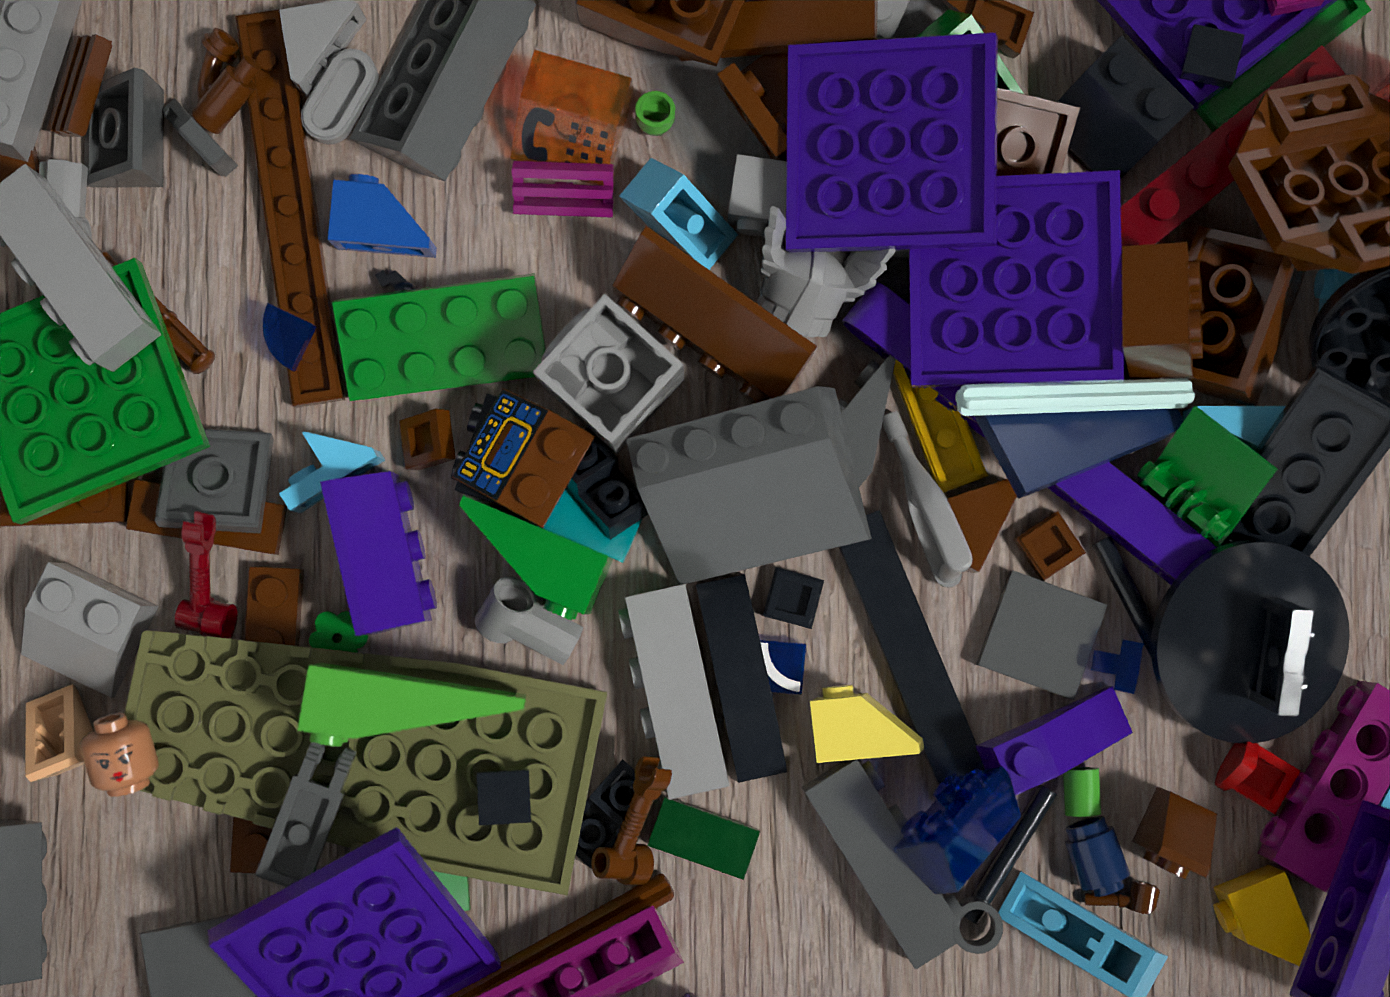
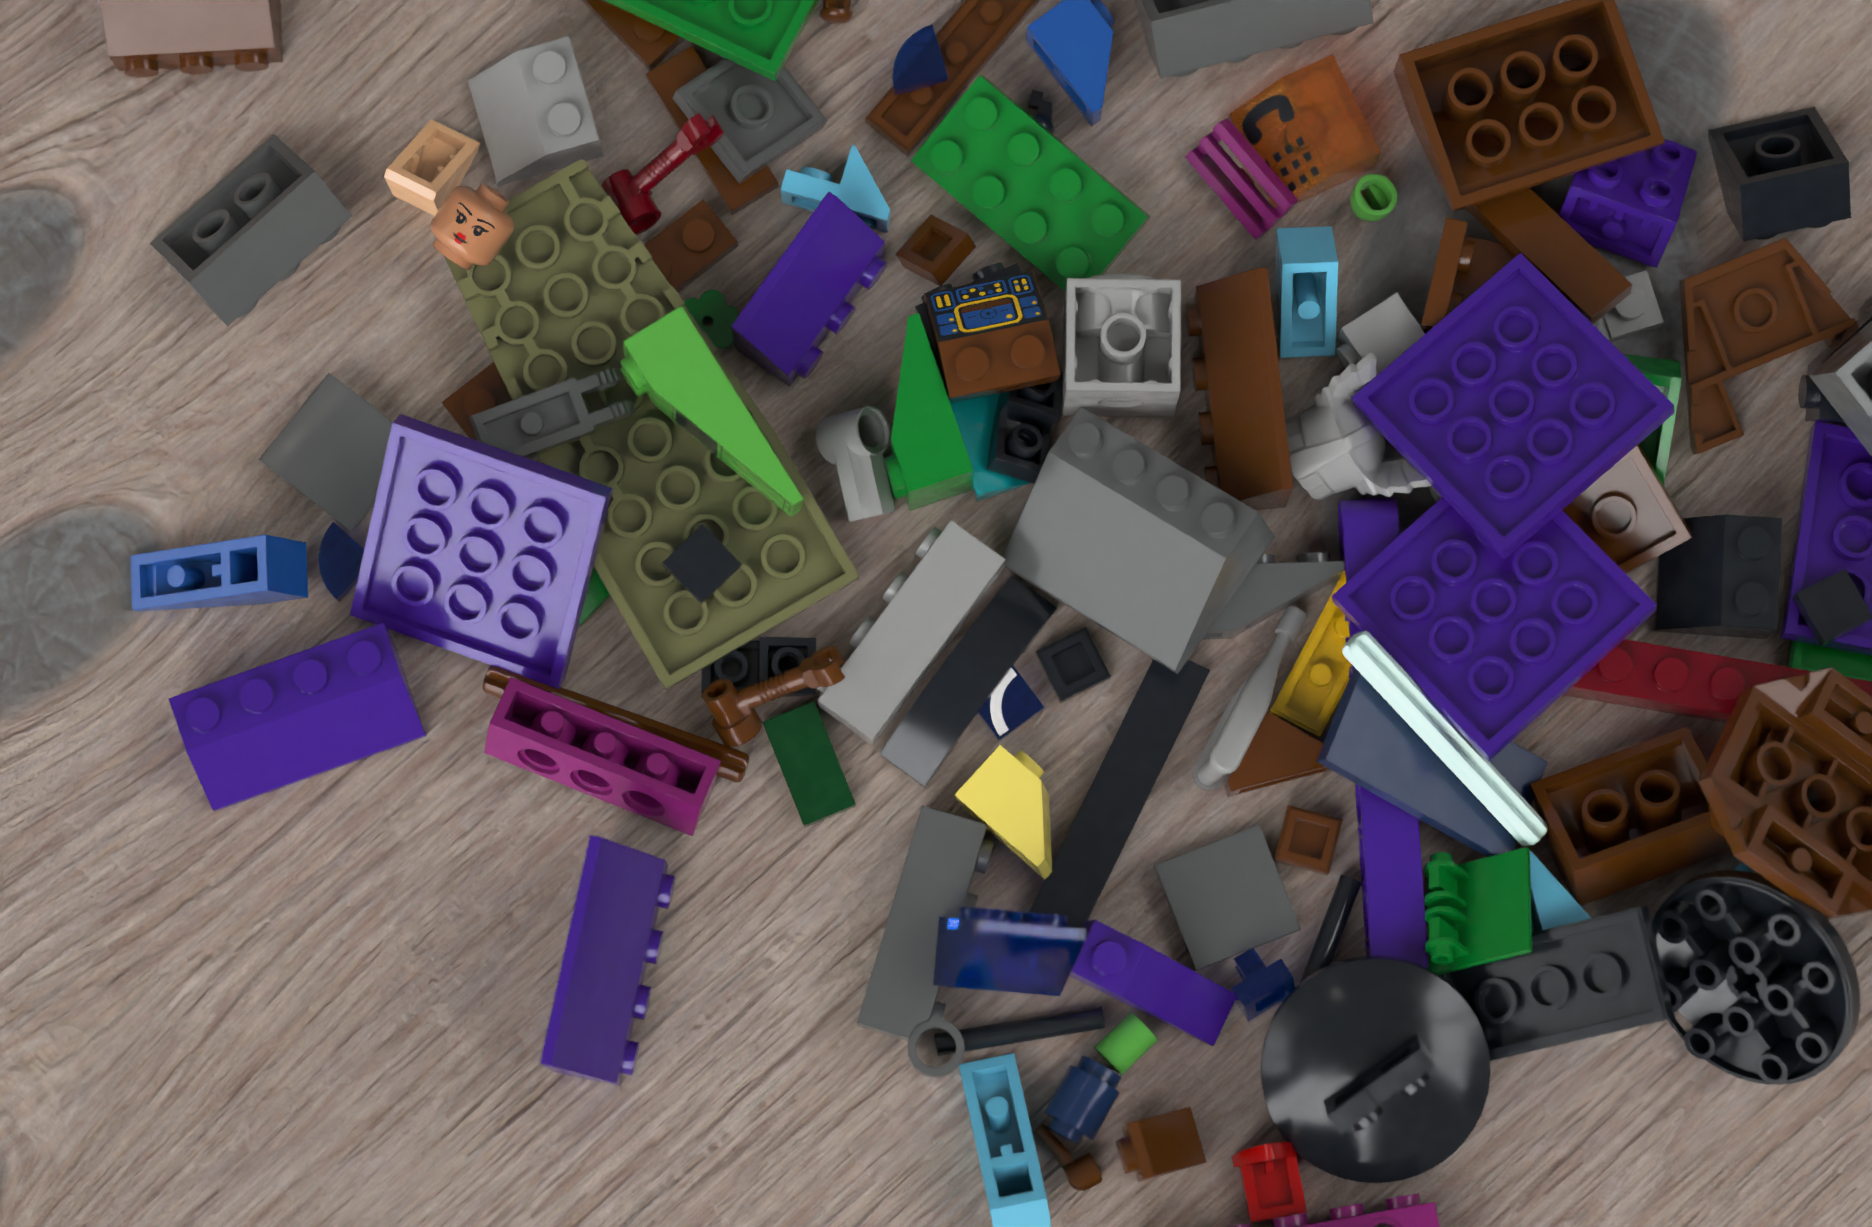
camera: 50 degrees right, 5 degrees down
reddish brown brick [1122,242,1203,379] -> none

